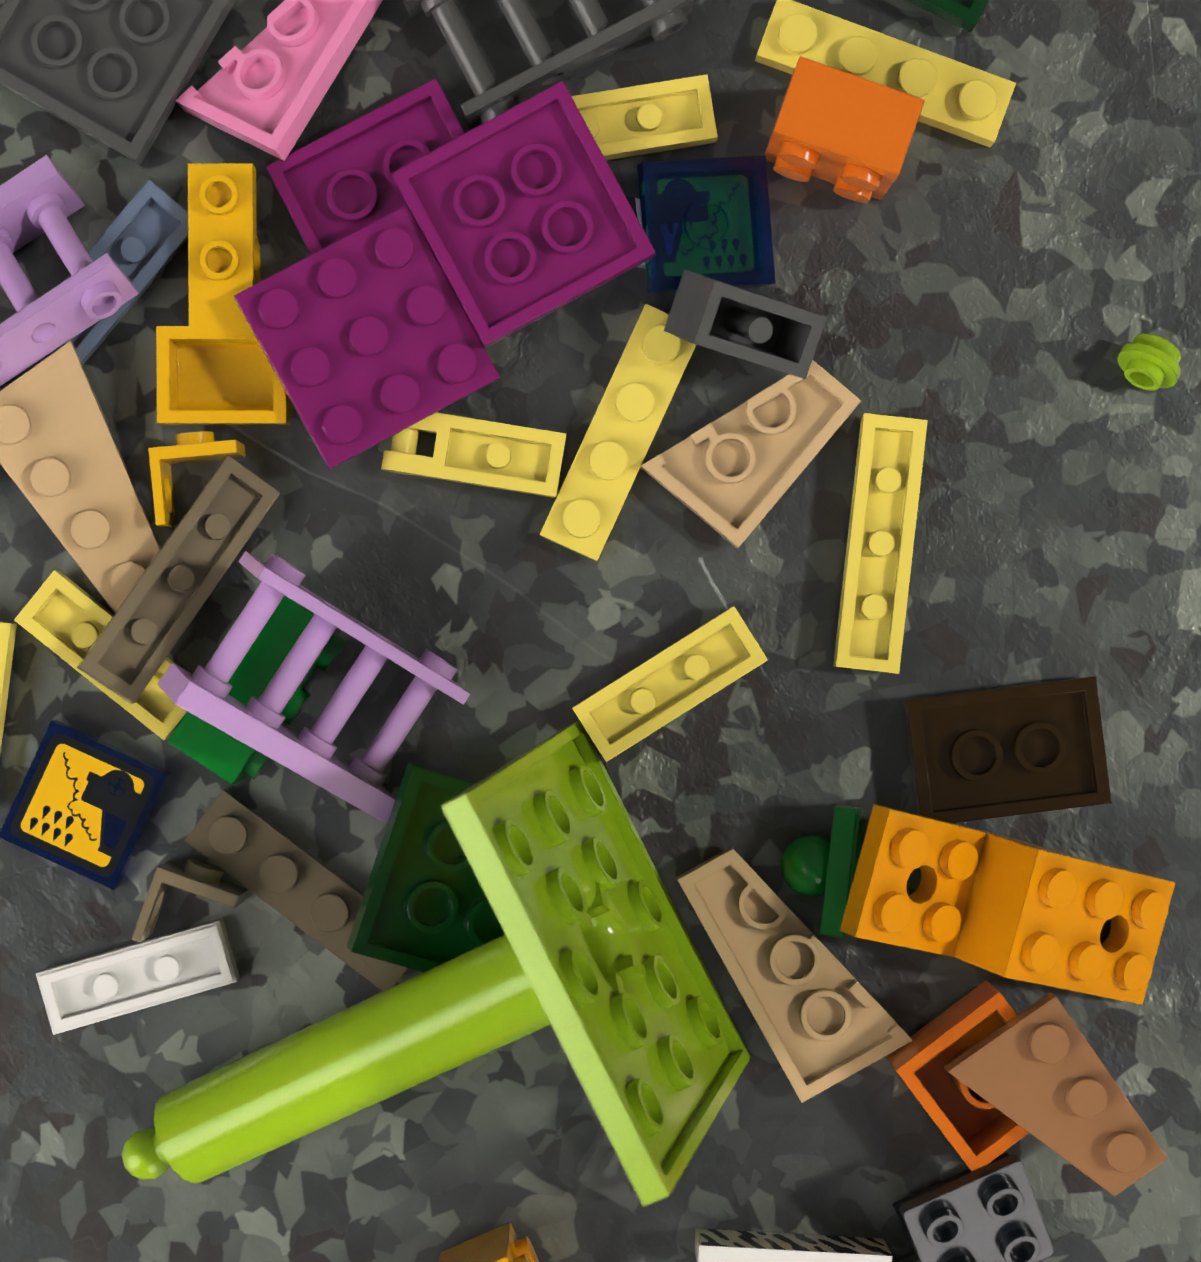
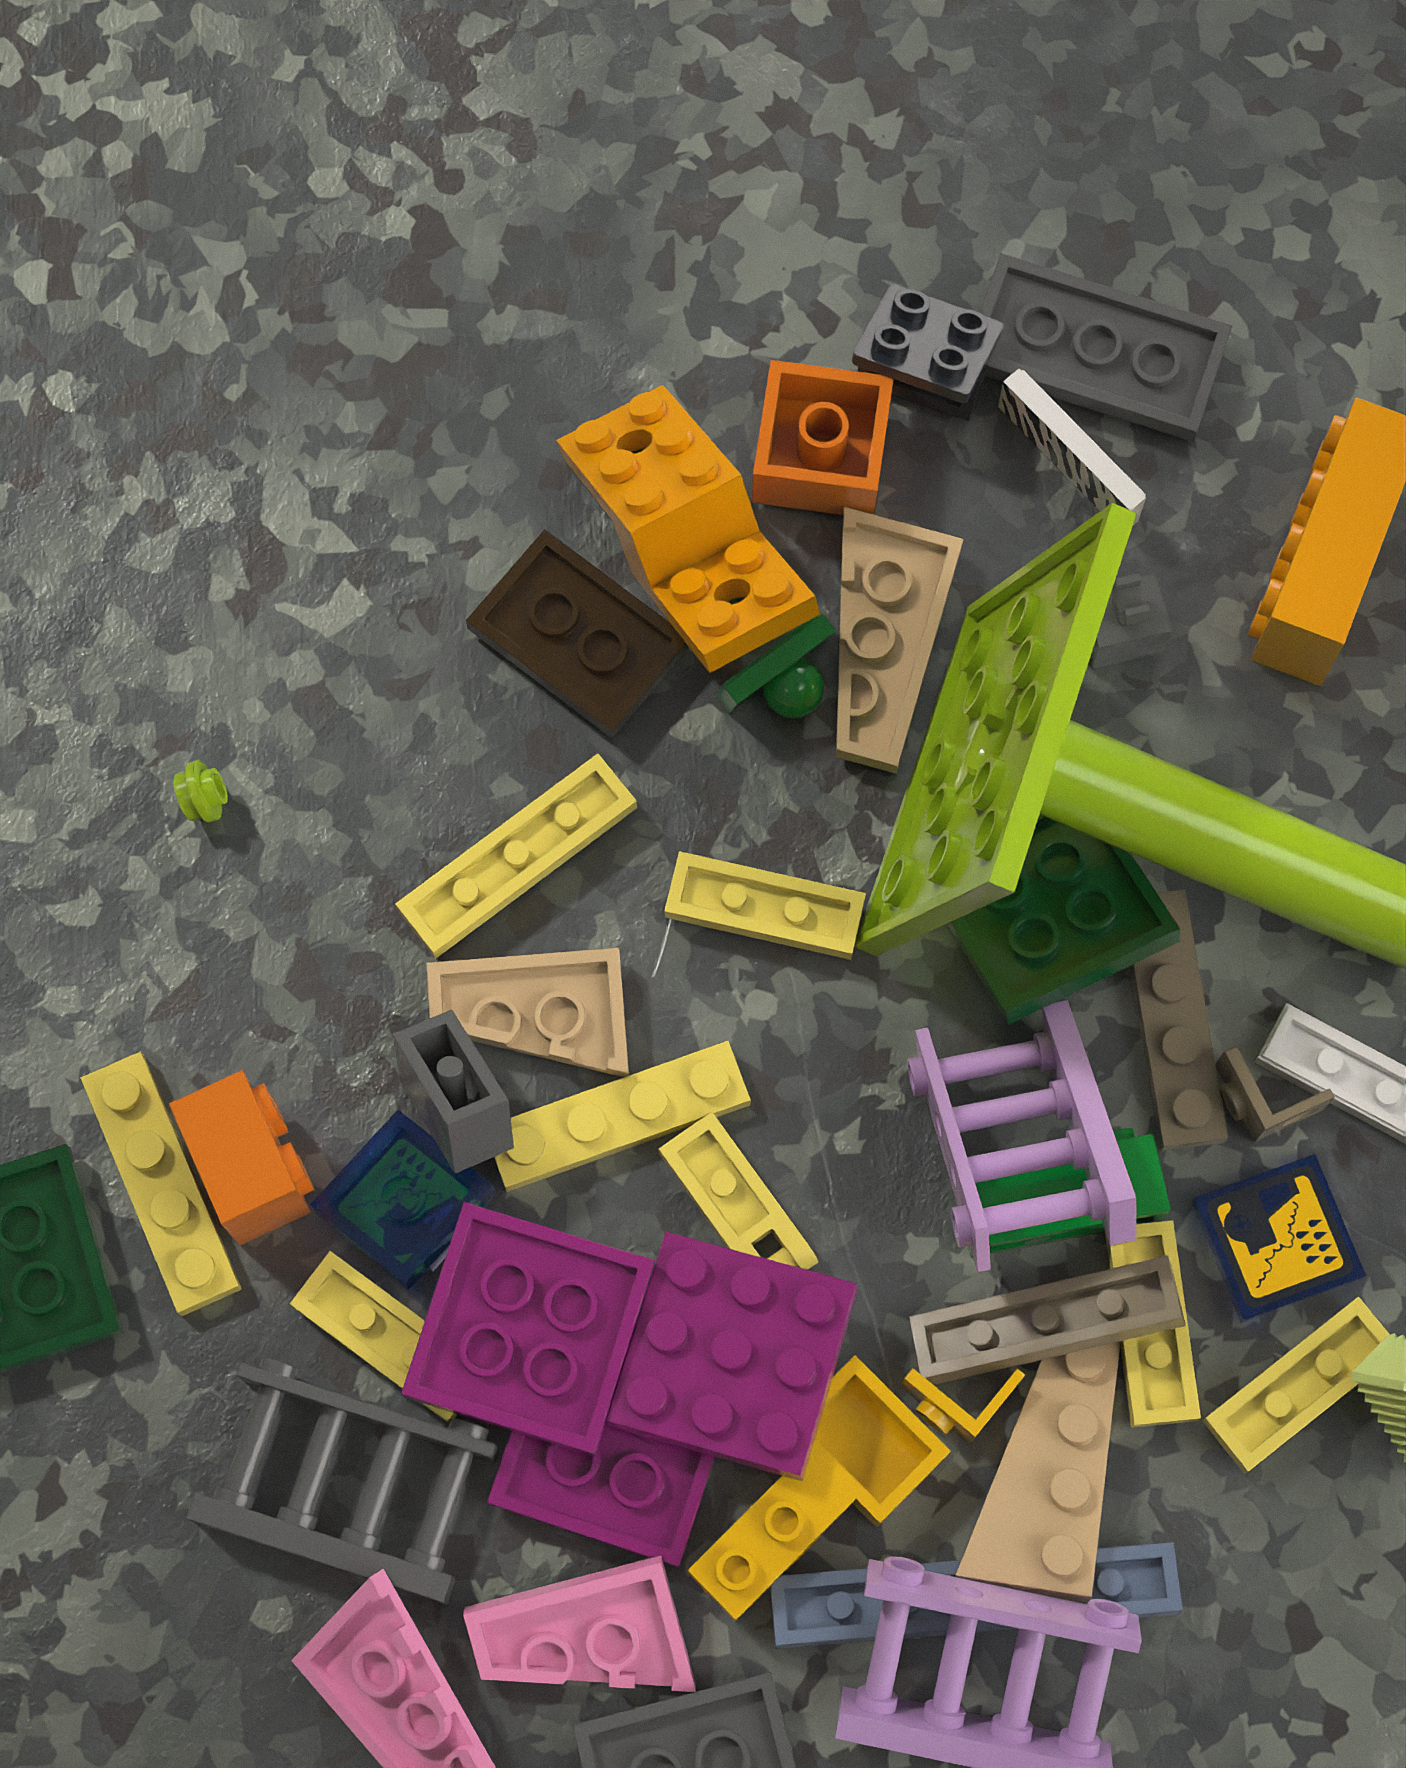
camera: 135 degrees left, 15 degrees down
medium nougat wing [944,992,1169,1196] -> none

